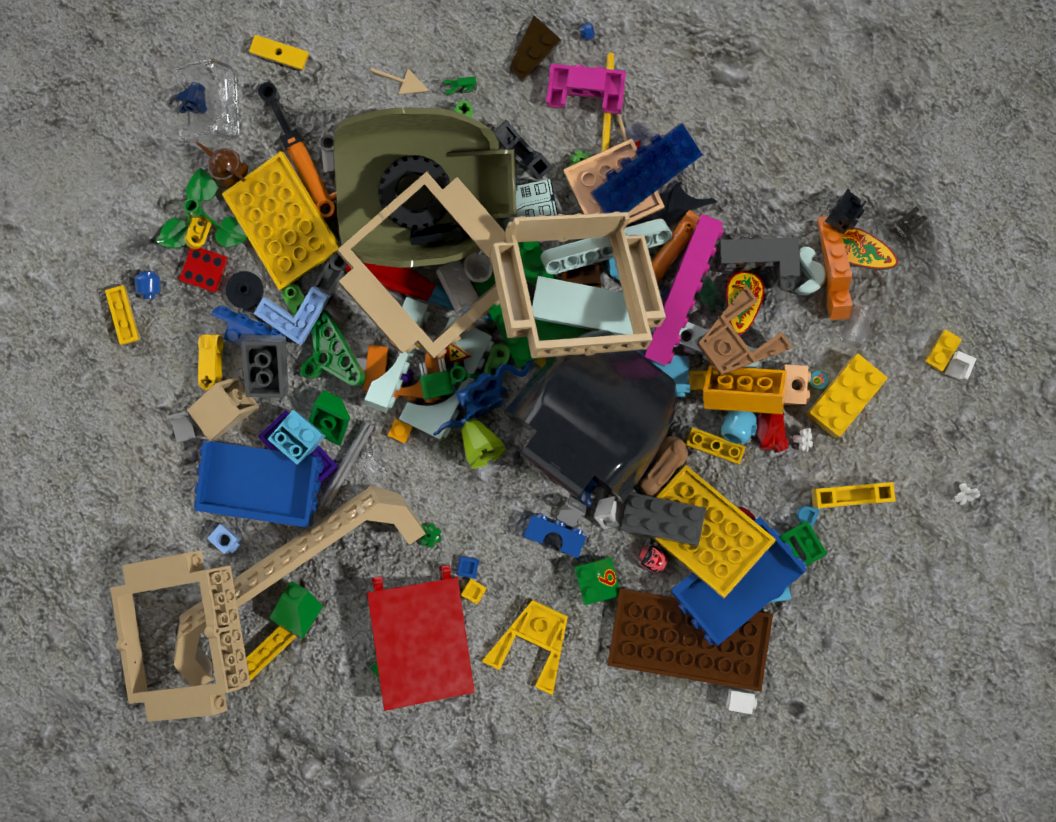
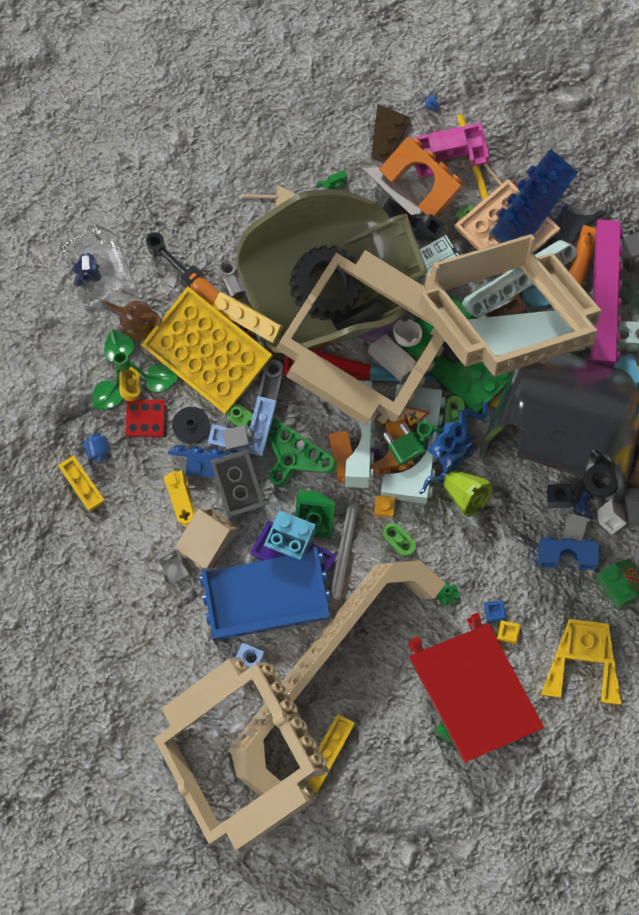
camera: 15 degrees left, 15 degrees down
yellow tile [249,35,309,71] -> none
green slope [269,581,323,639] -> none
none -> yellow plate [213,292,283,343]
none -> light grey brick [222,425,254,450]
none -> white sticker [364,167,424,215]
none -> orange arch [378,137,464,218]
none -> bright green plate [383,523,416,557]

